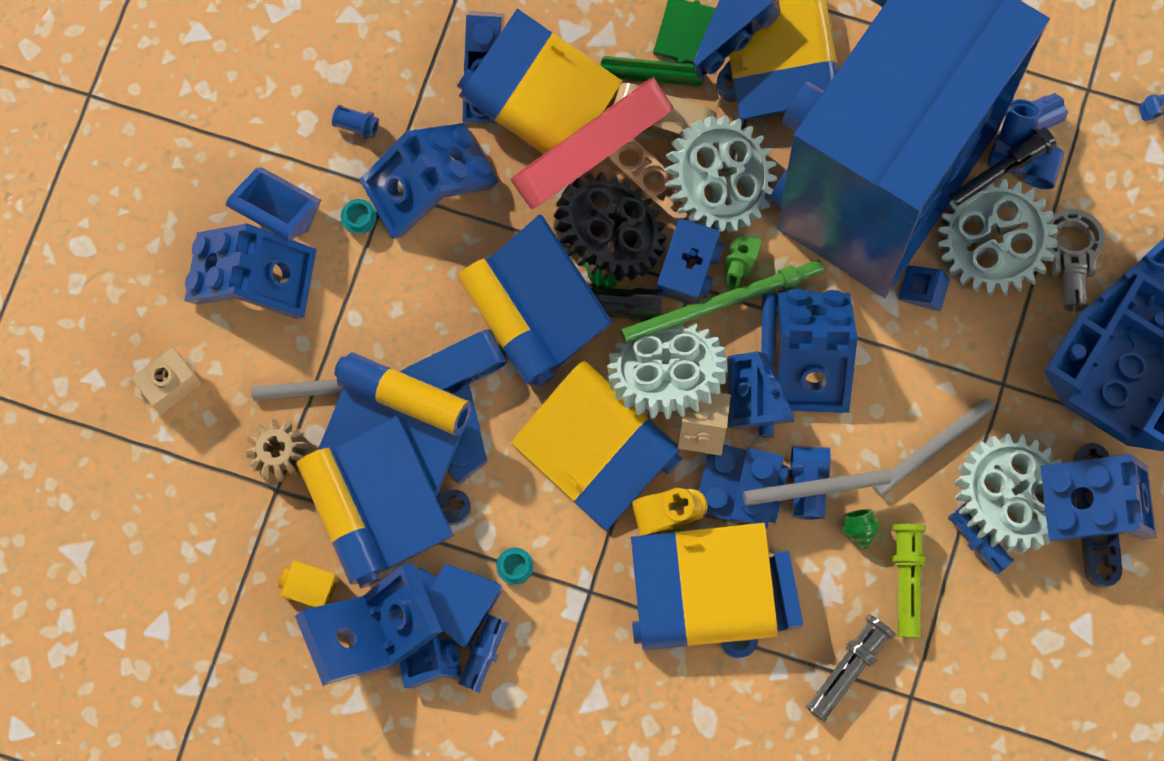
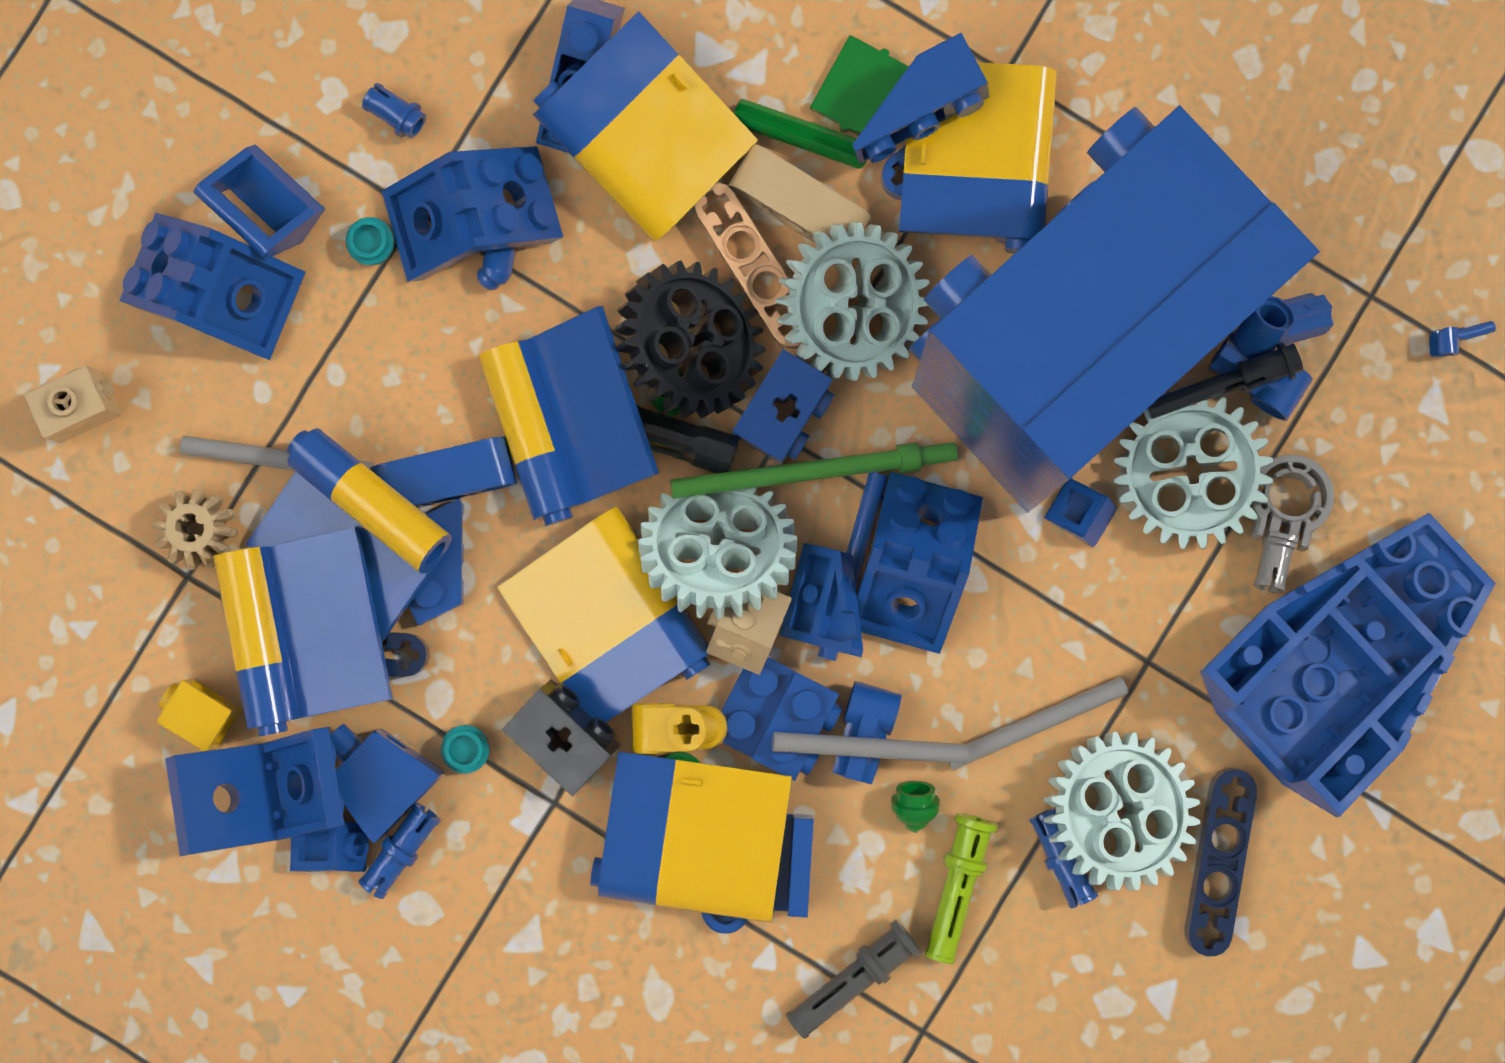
camera: 10 degrees right, 10 degrees up
coral beam [510,77,674,209] -> none
bright green piece [724,236,761,290] -> none
blue bracket [1040,454,1157,541] -> none
none -> blue arm [477,247,515,290]
none -> brick [502,680,621,797]

